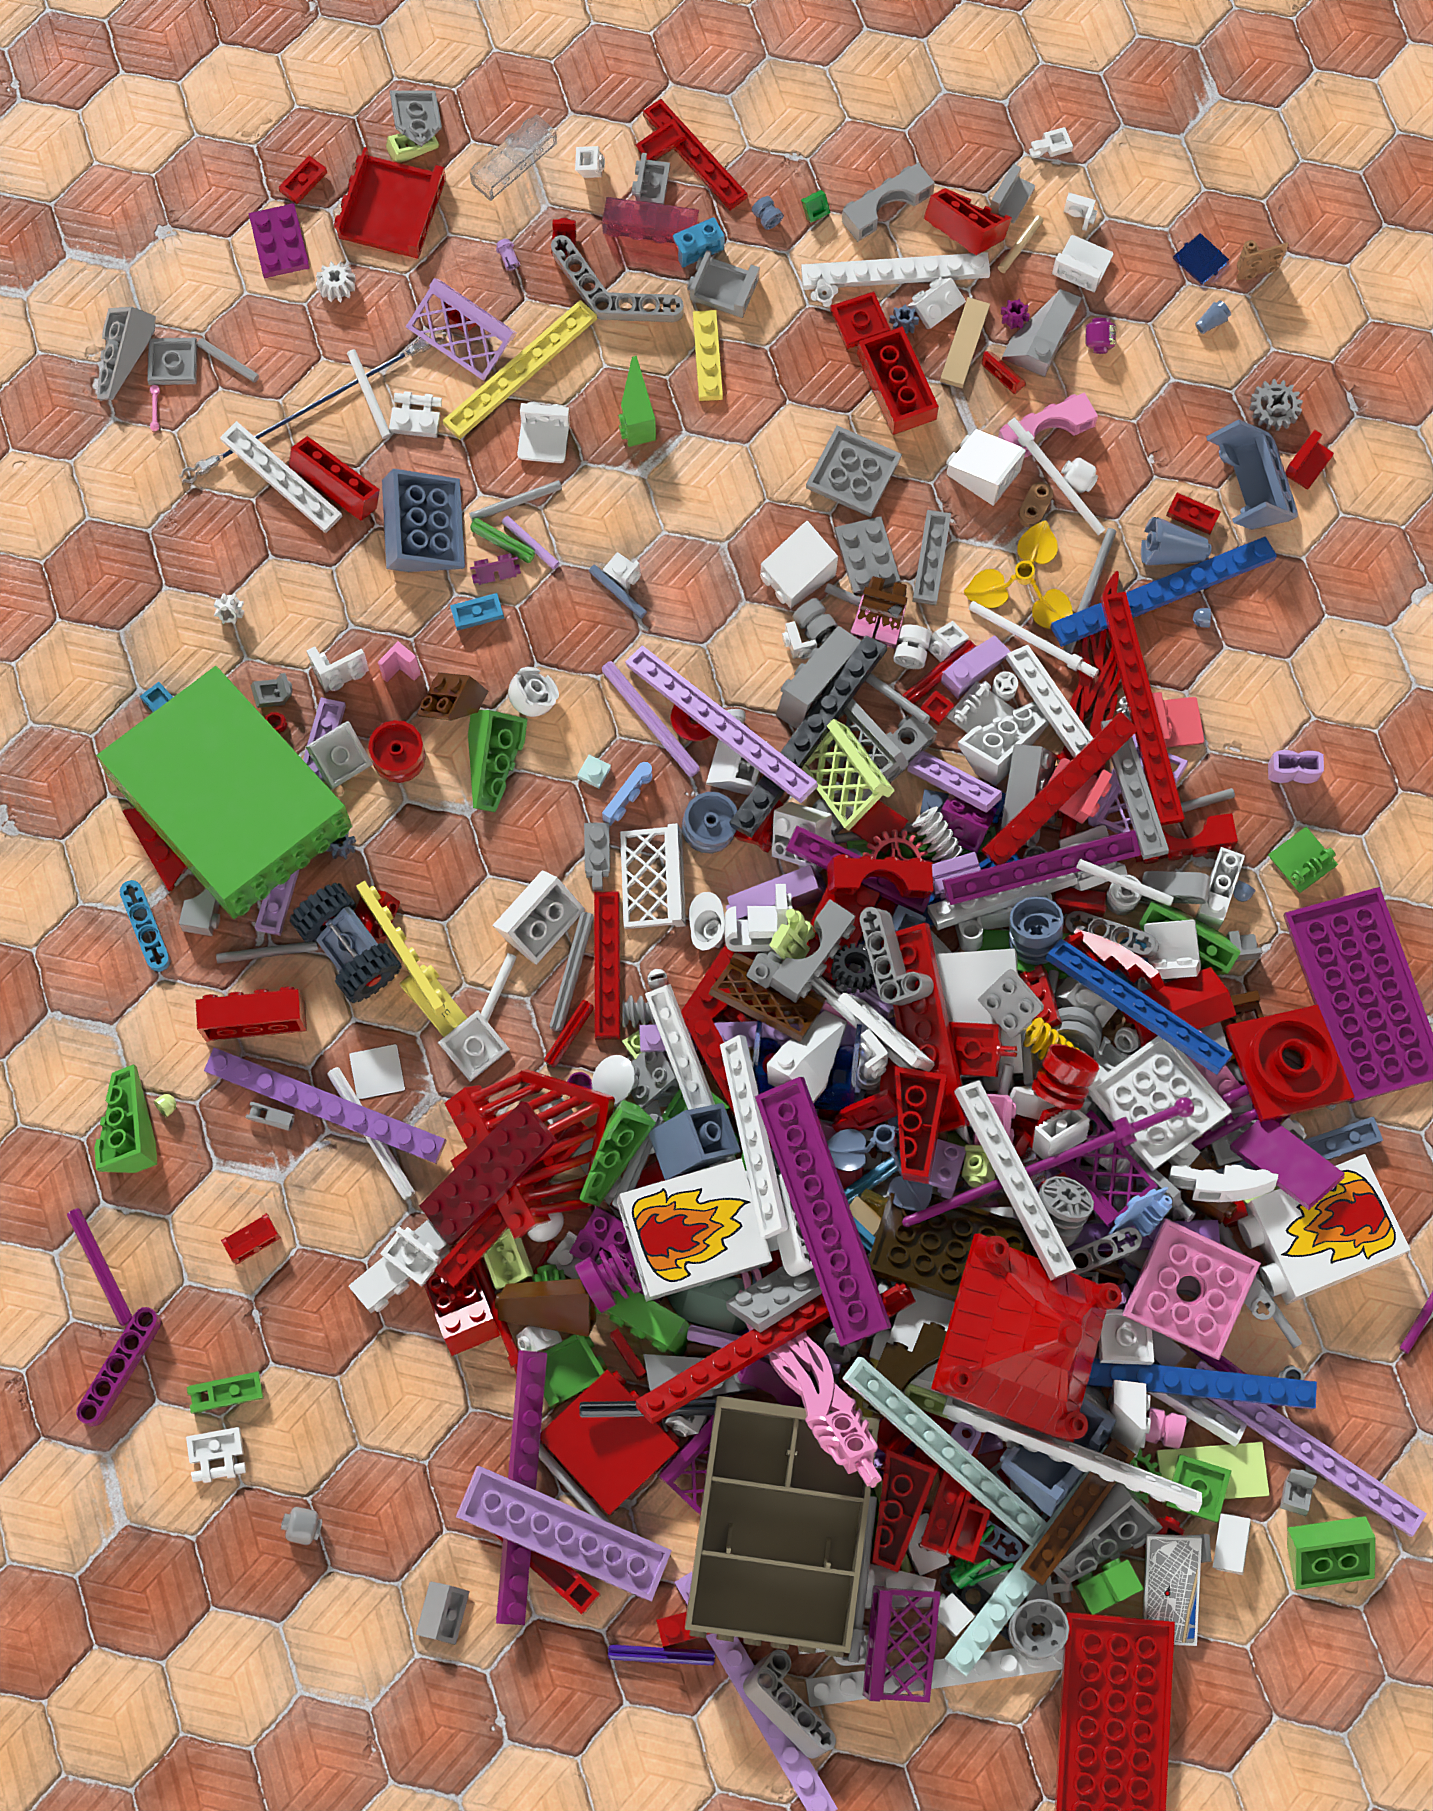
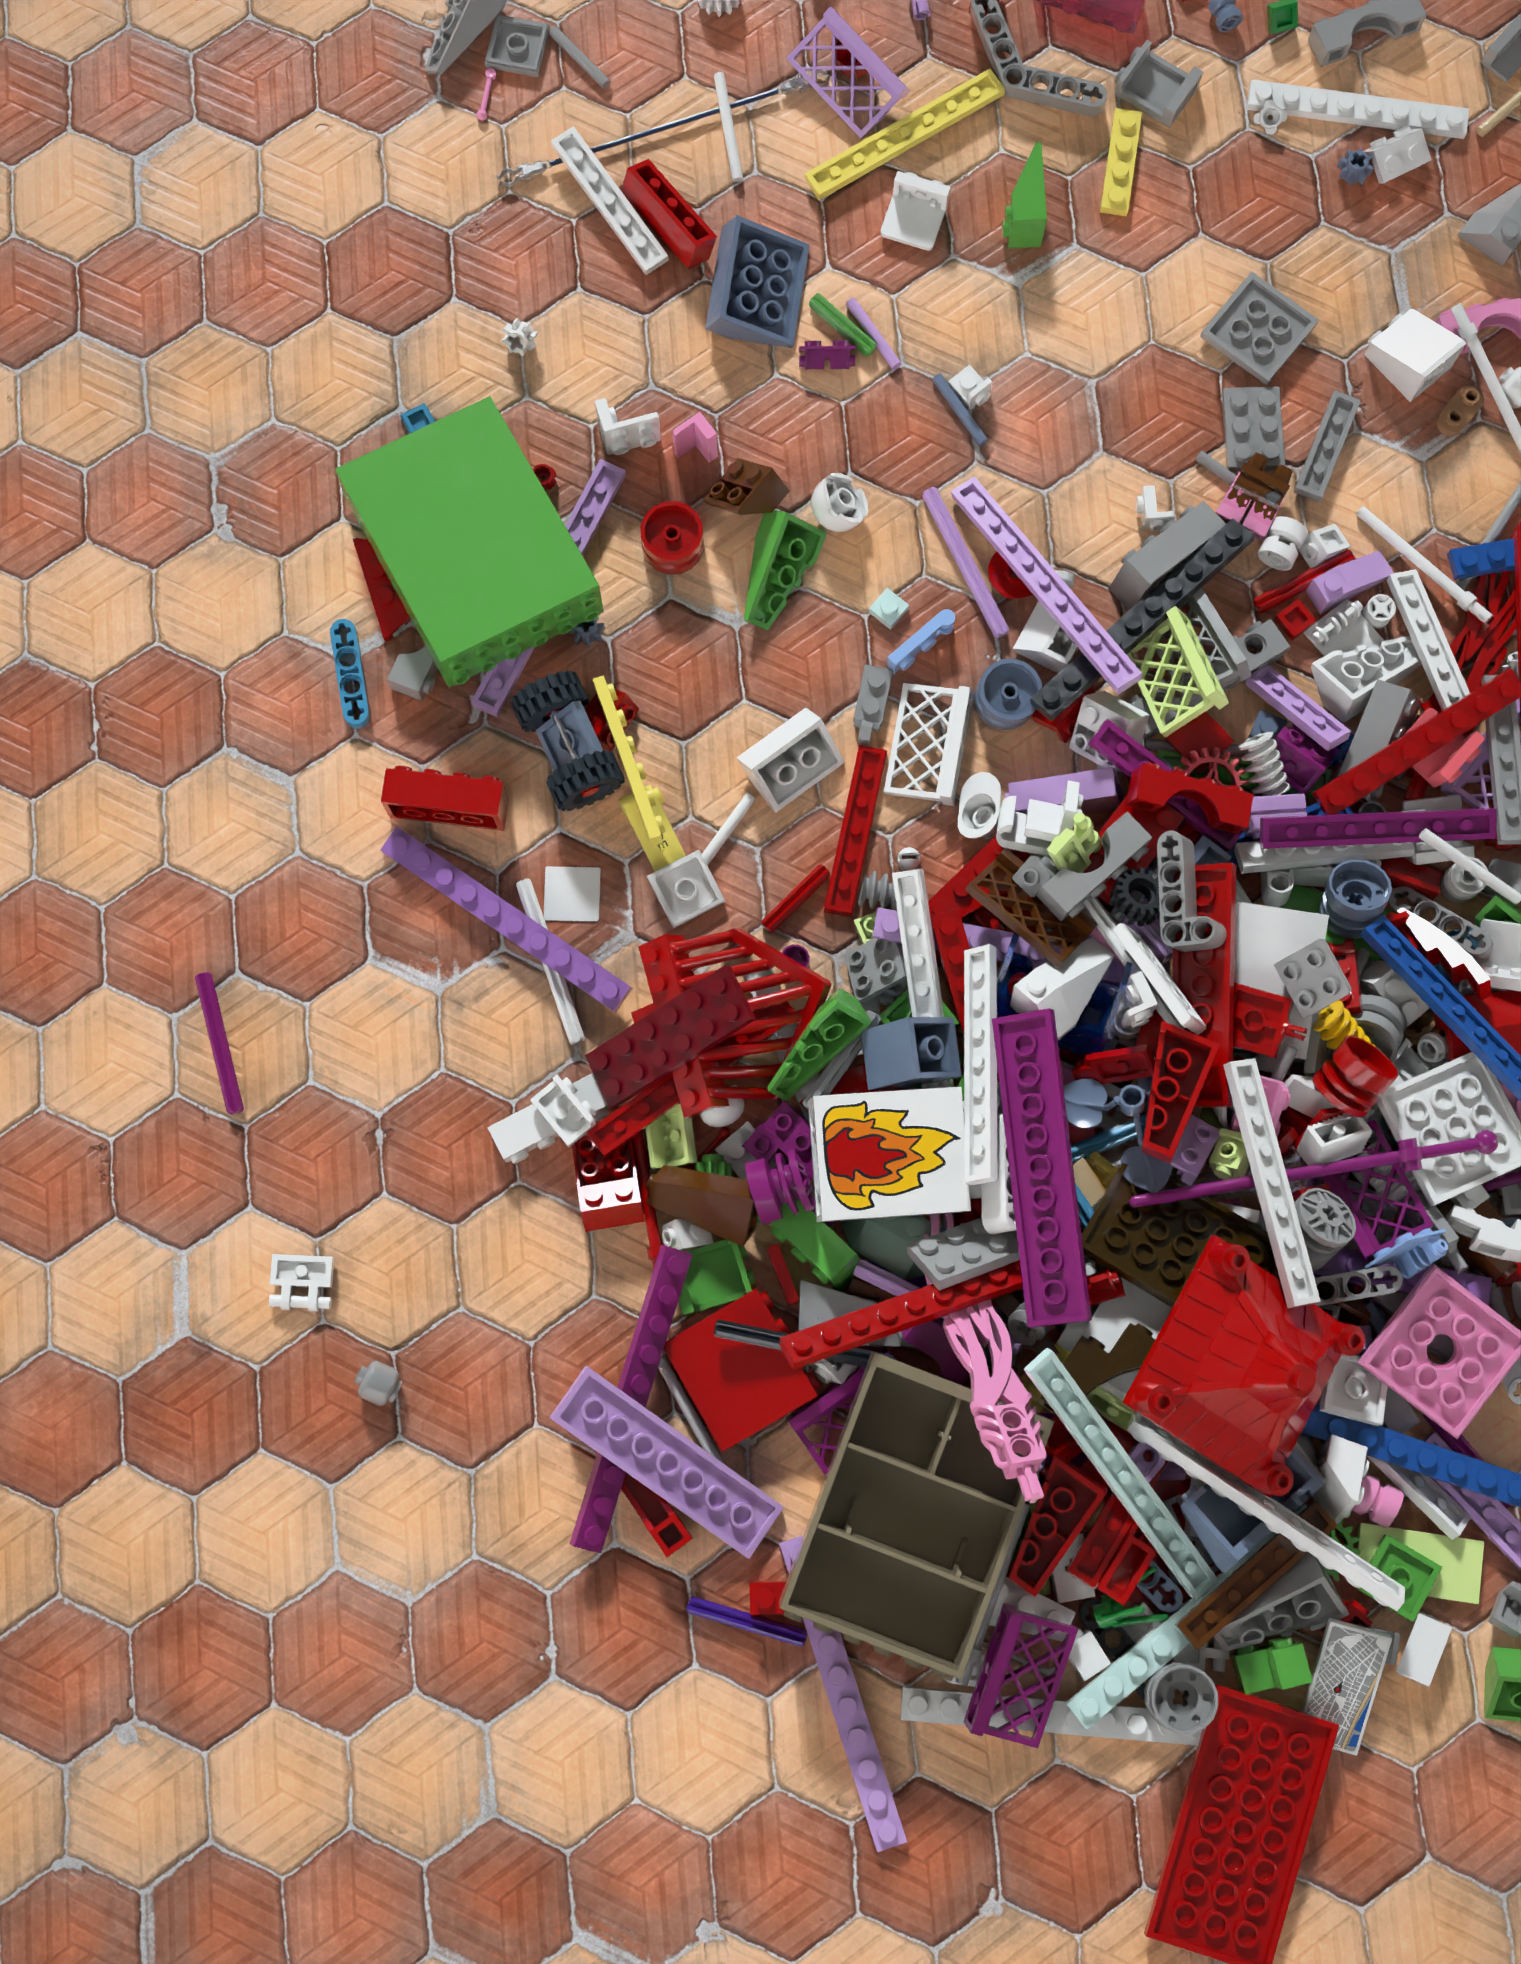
camera: 15 degrees right, 5 degrees up
magenta beam [76,1307,161,1427] -> none
bright green wedge [94,1064,157,1173] -> none
yellowish green hinge [154,1094,176,1117] -> none
bright green plate [187,1371,264,1414] -> none
light grey bar [216,941,318,964] -> none
red hinge [221,1213,281,1265] -> none
light grey bar [245,1102,295,1131] -> none
light grey bracket [251,673,292,708] -> none
white plate [305,722,373,790] -> none
white plate [389,391,442,438] -> none
light grey panel [416,1581,470,1645] -> none
dark azure plate [450,593,504,631] -> none
light grey bar [469,480,562,522] -> none
light grey axle [549,912,594,1032] -> none
white dish [592,1055,639,1107] -> none
dark azure bracket [673,217,725,268] -> none
light grey beam [743,1649,836,1759] -> none
white slope [760,521,838,609] -> none
light grey wheel [793,598,838,644] -> none
red plate [830,291,891,349] -> none
red brick [857,326,939,435] -> none
light grey bar [865,673,930,724] -> none
red wedge [924,188,1012,256] -> none
tan tile [940,297,990,389] -> none
yellow plant [964,521,1073,629] -> none
red slope [981,351,1026,394] -> none
magenta gear [1000,299,1030,330] -> none

